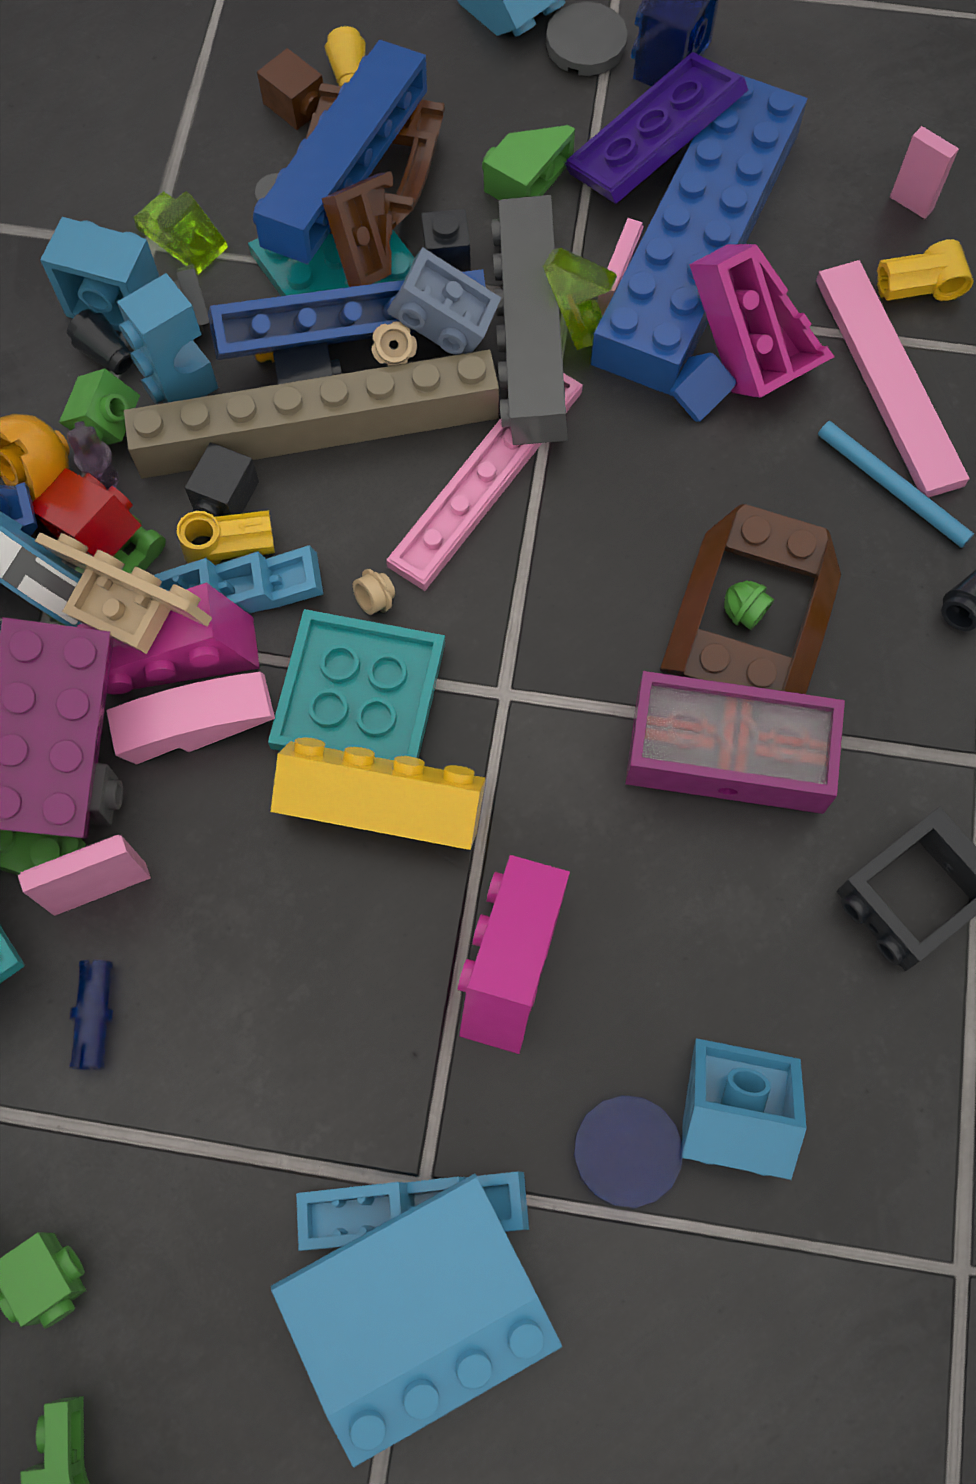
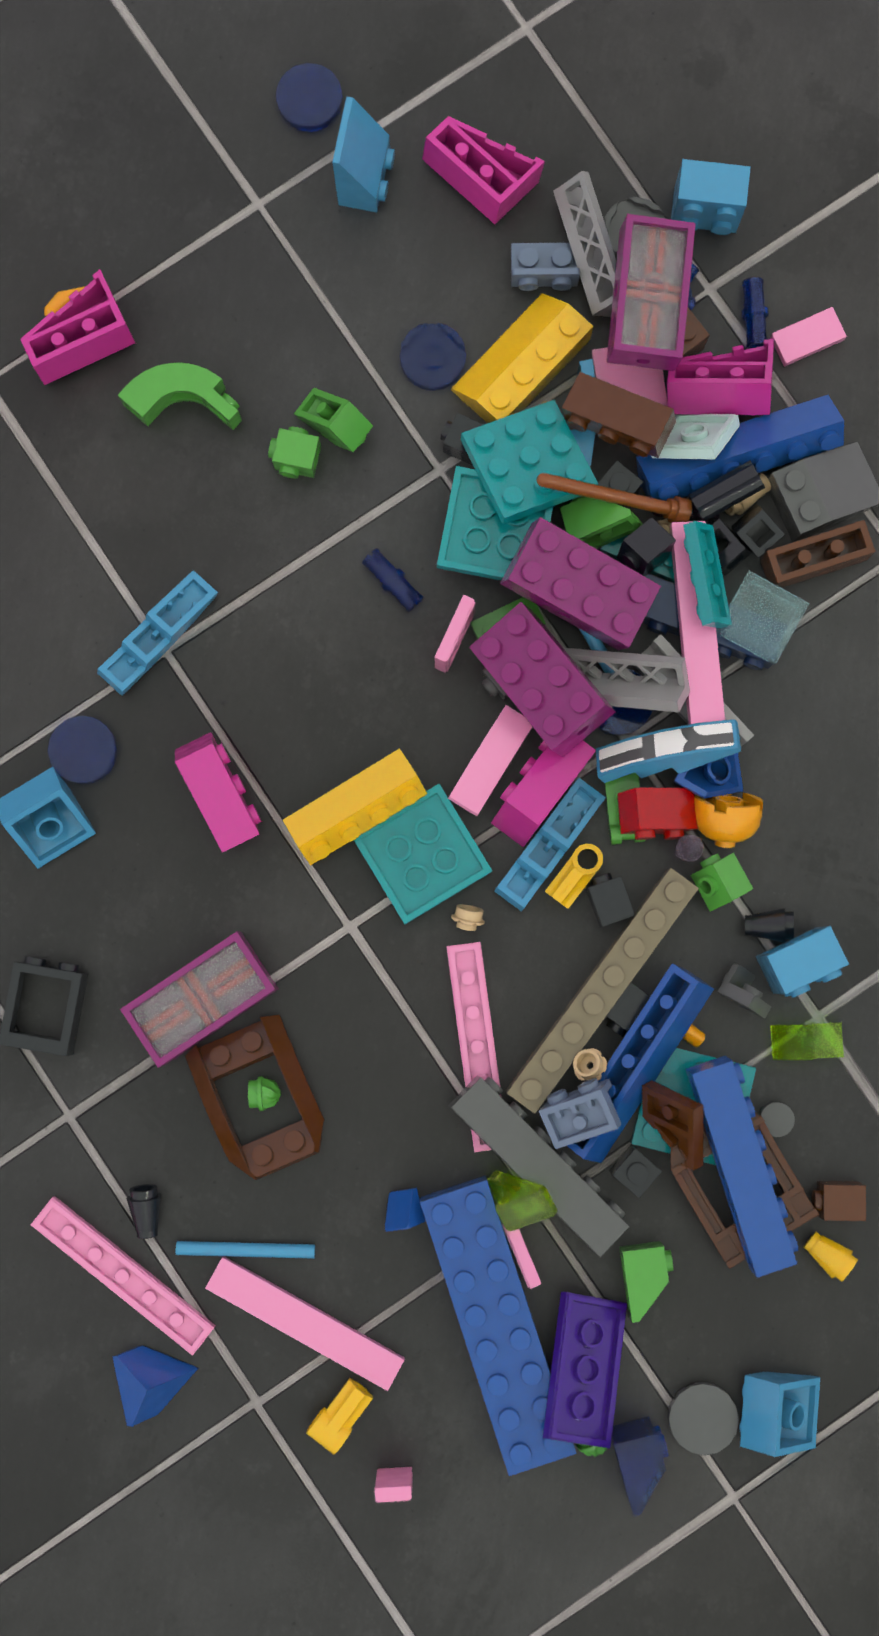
camera: 140 degrees right, 15 degrees up
tan bracket [35,533,212,654] -> none
dark azure arch [117,273,218,404] -> none
dark azure slope [271,1173,563,1468] -> none
dark pink wedge [689,244,834,398] -> none

